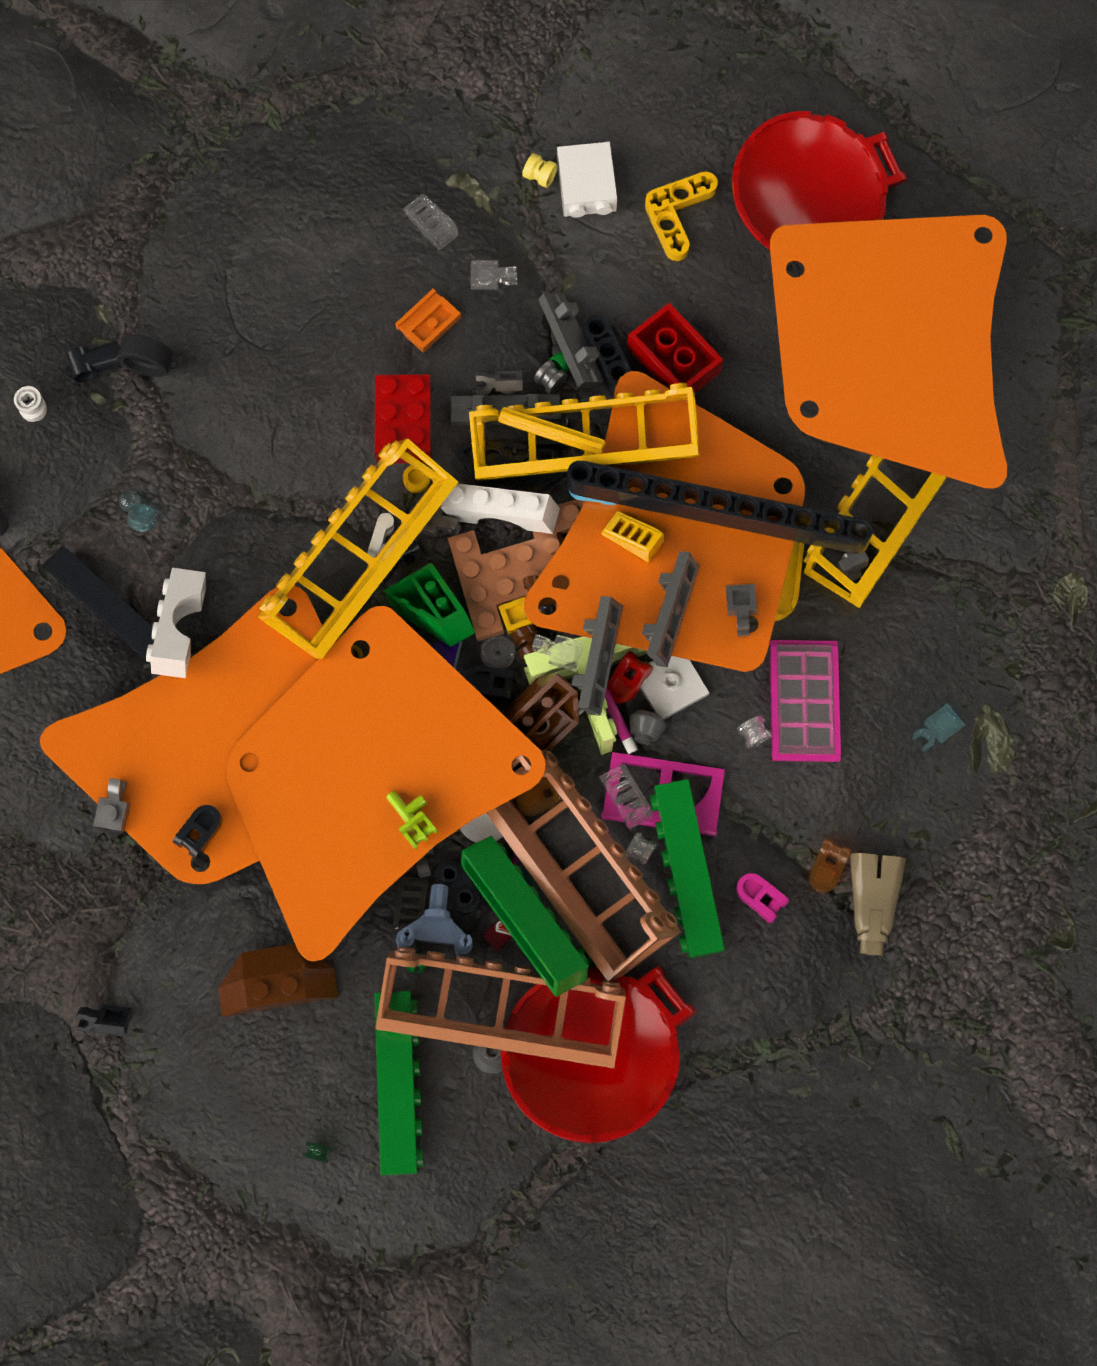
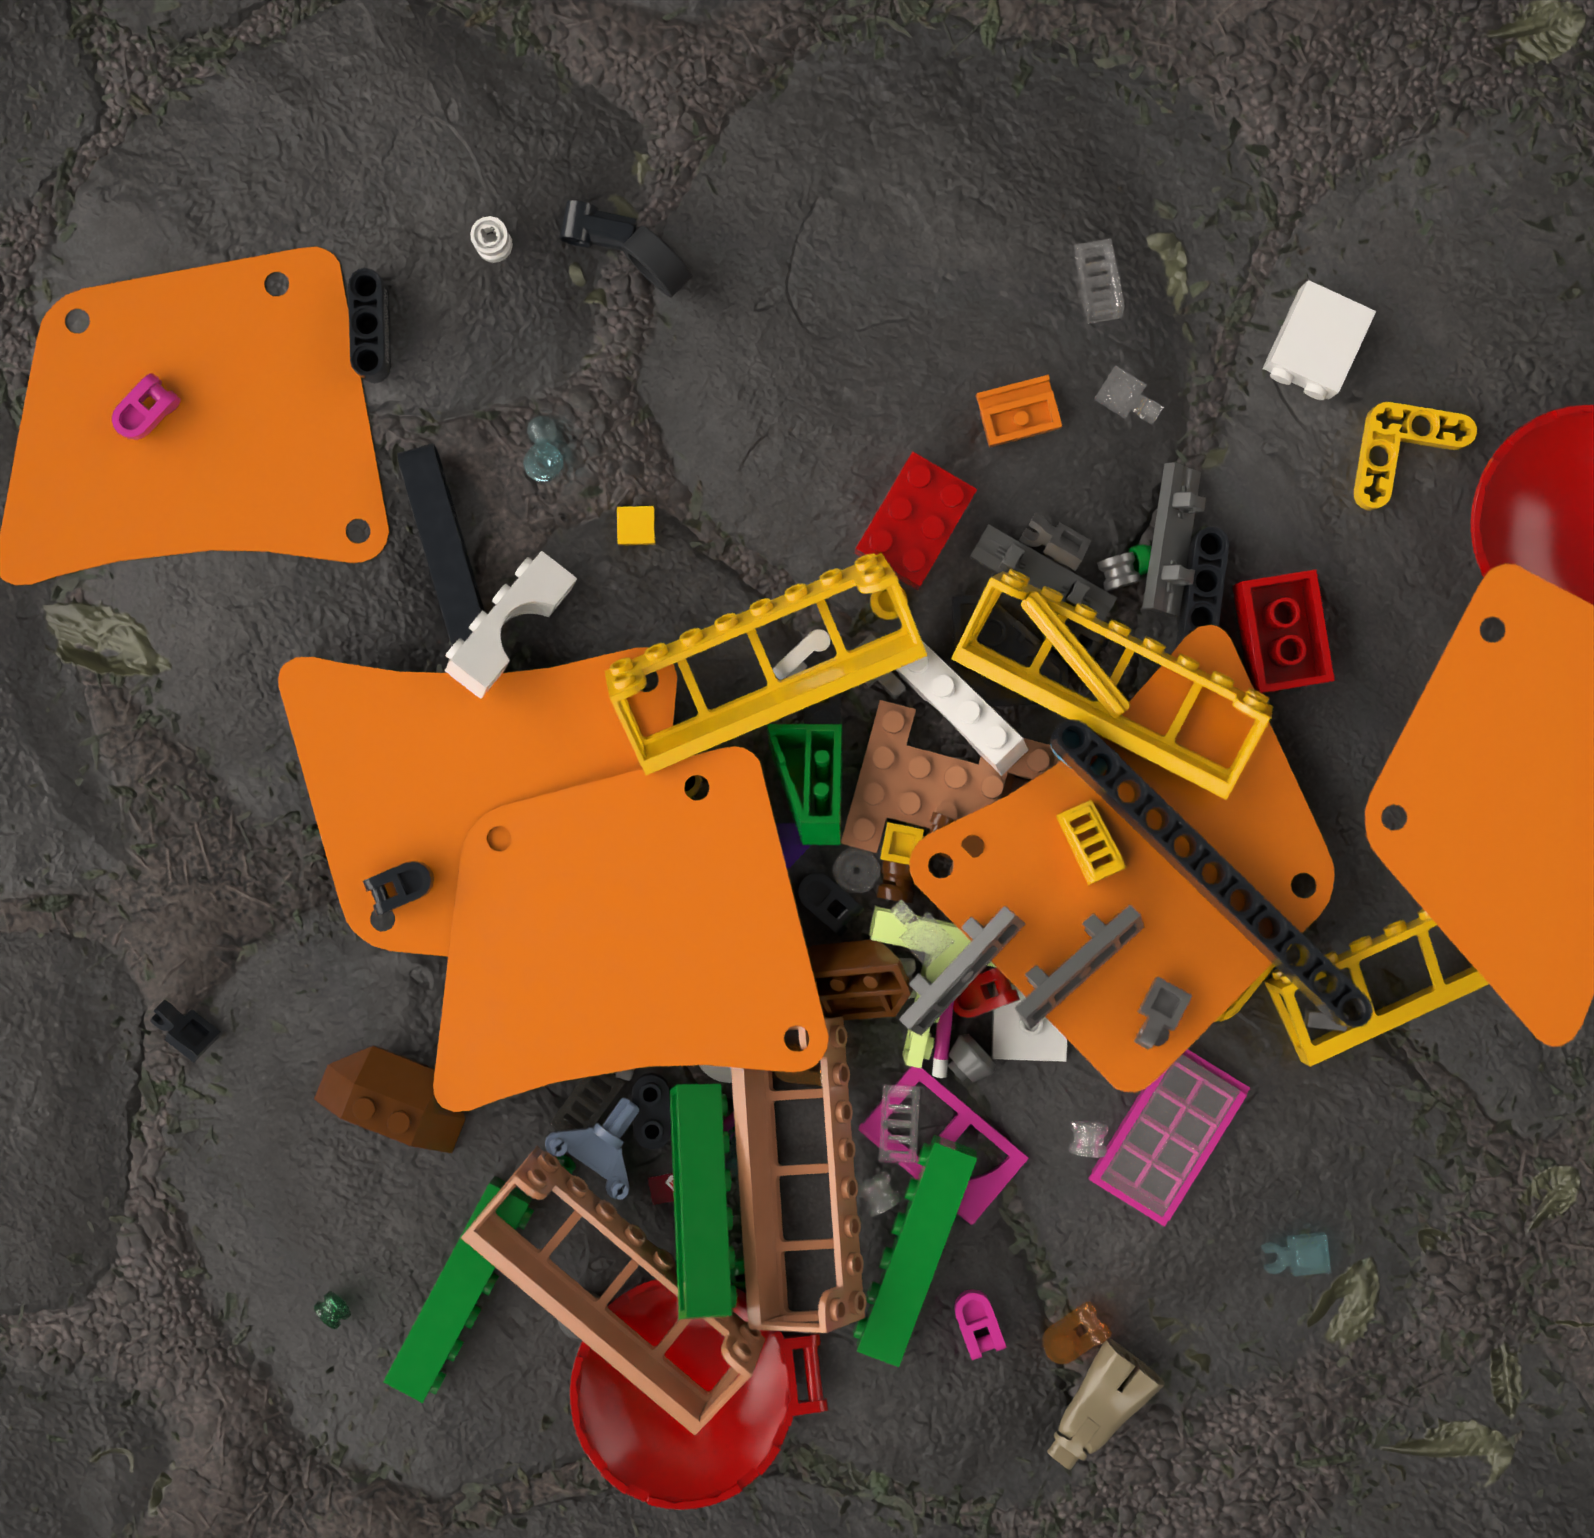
camera: 35 degrees right, 15 degrees up
flat silver plate [93,778,130,832] -> none
lime arm [386,791,438,850] -> none
light yellow wheel [523,153,558,188] -> none
none -> yellow tile [617,506,655,545]

